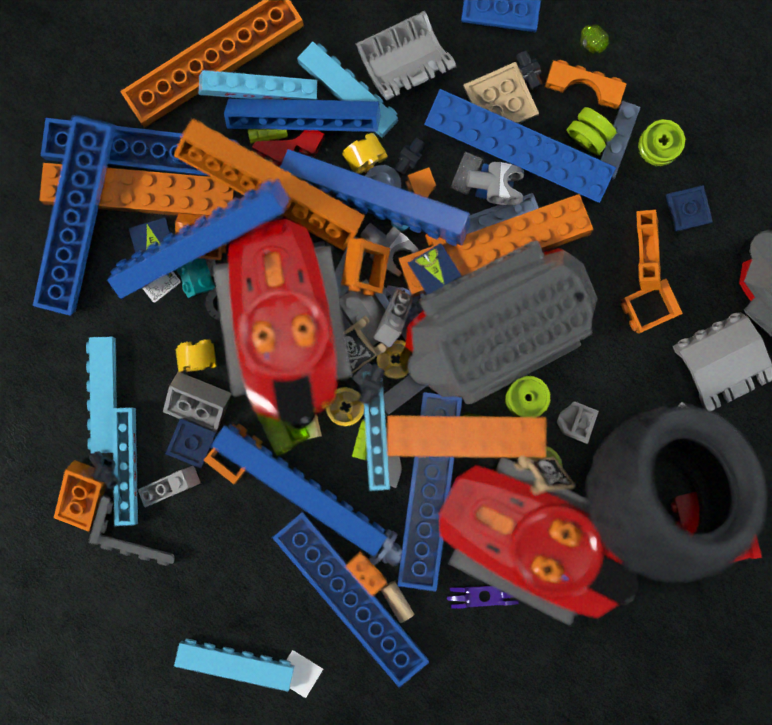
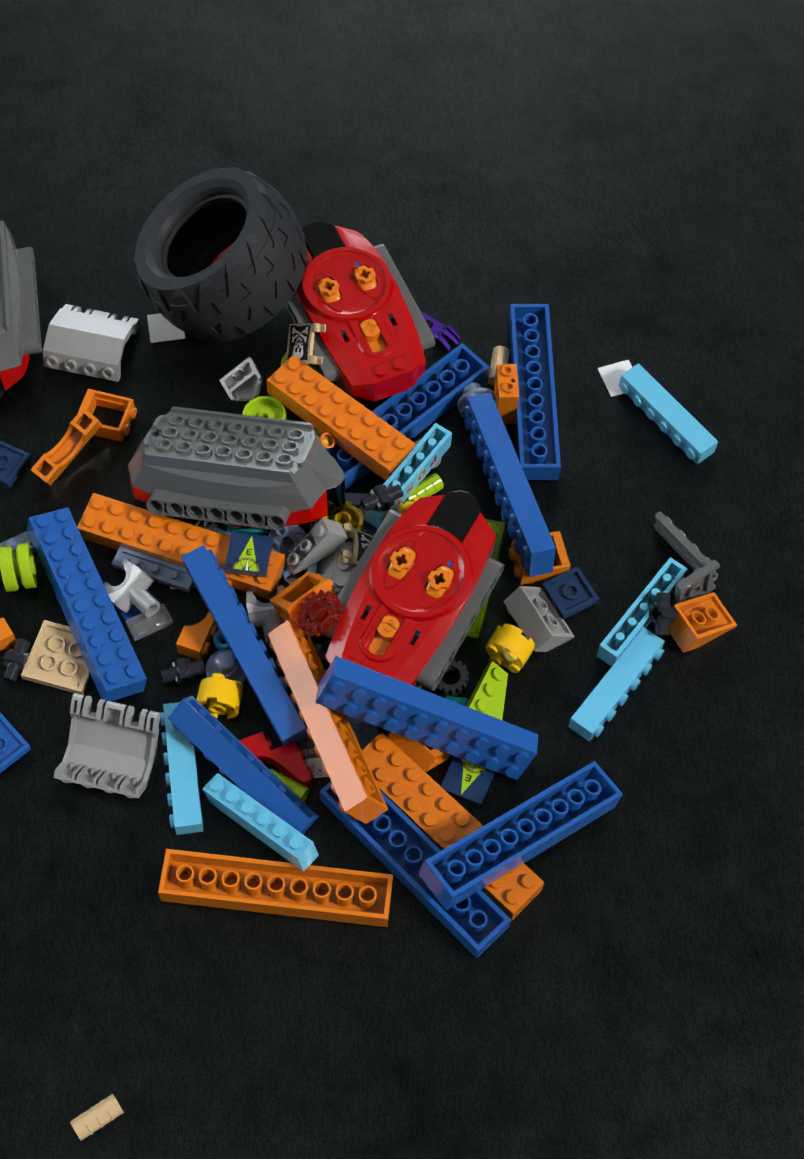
camera: 140 degrees left, 25 degrees down
light grey slope [138,466,201,507] -> none
none -> clear red gear [297,590,343,636]
none -> orange hinge [319,432,336,450]
none -> lime wing [466,661,508,720]

